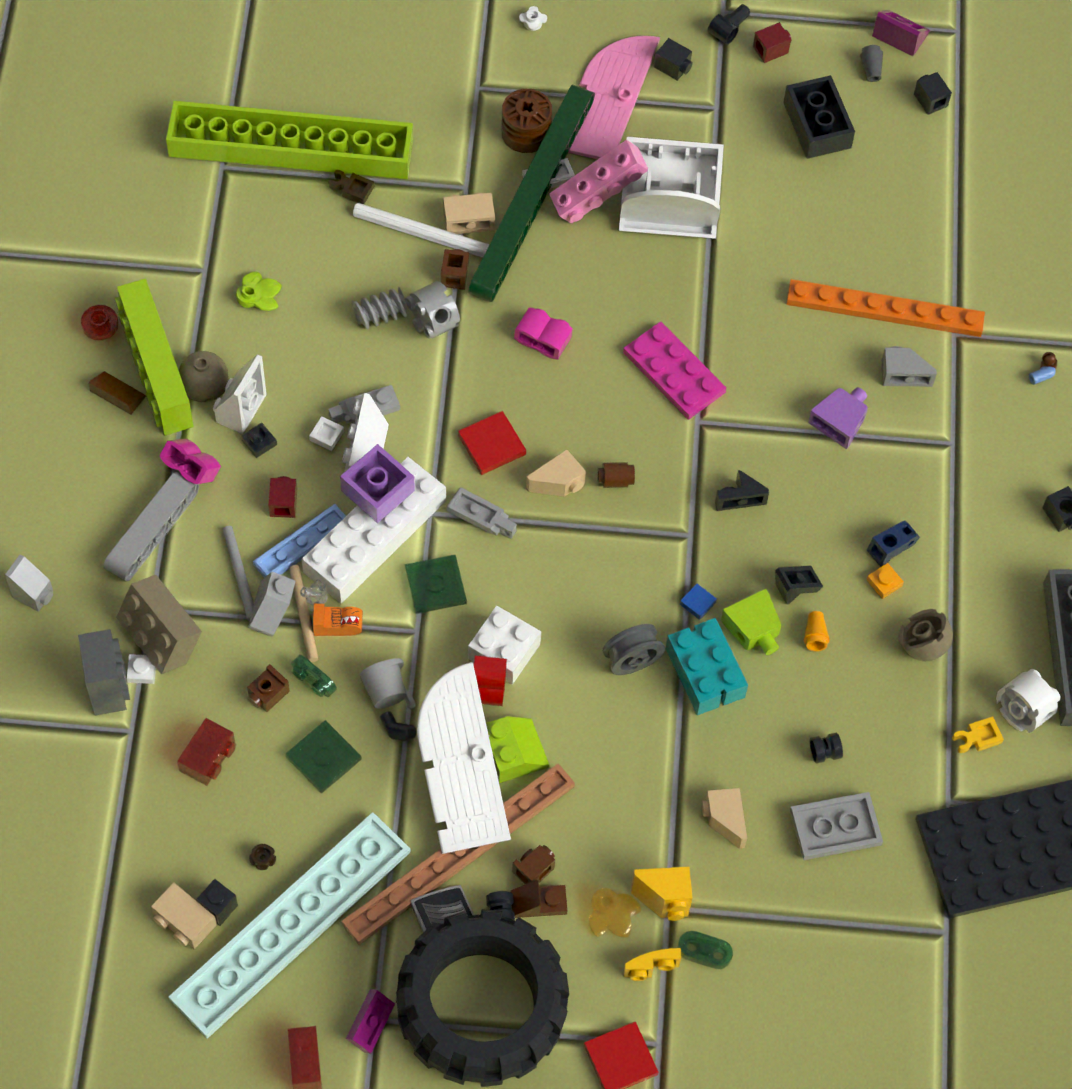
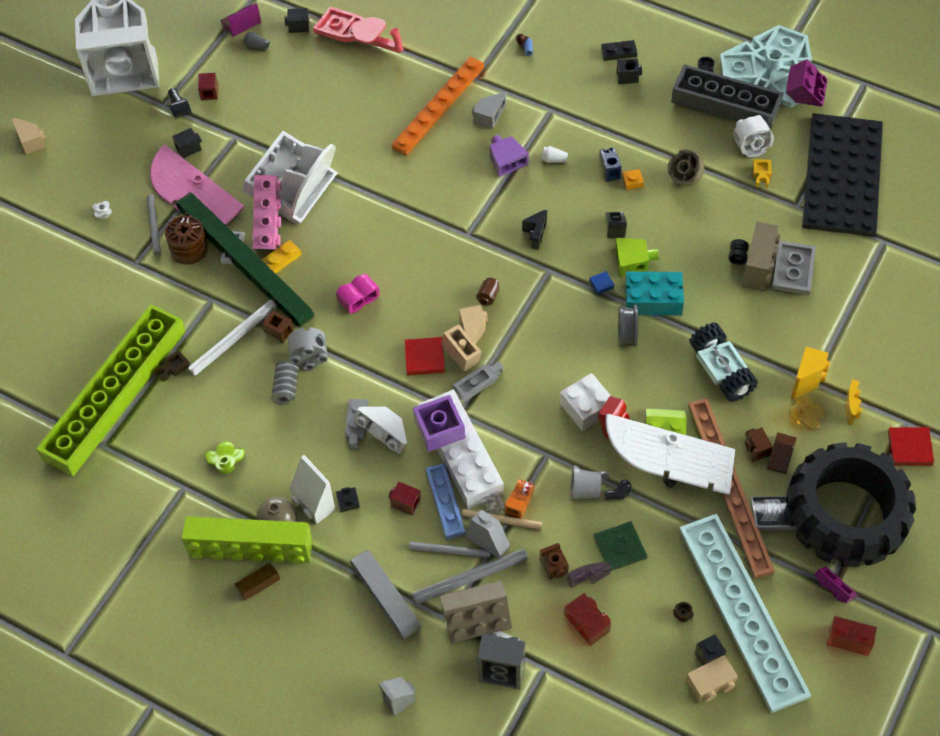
camera: 60 degrees left, 5 degrees down
clear red plate [81,305,118,340] -> none
dark pink brick [159,439,221,484] -> none
clear green plate [291,655,337,697] -> none
white plate [309,416,344,451] -> none
clear green tile [405,555,467,614] -> none
tan brick [443,193,495,234] -> none
black wheel [486,891,515,921] -> none
dark pink plate [623,321,727,420] -> none
clear green plate [678,931,733,969] -> none
tan slope [702,788,747,849] -> none
black brick [783,75,855,159] -> none
light orange cone [803,611,830,651] -> none
none -> light grey bar [147,195,161,255]
none -> yellow plate [262,240,302,274]
none -> coral plate [313,7,403,53]
none -> light grey axle [412,549,528,604]
none -> tan brick [441,324,482,372]
none -> white cone [541,146,568,163]
none -> slope [567,562,611,588]
none -> plate [689,322,758,402]
none -> dark tan brick [742,221,781,291]

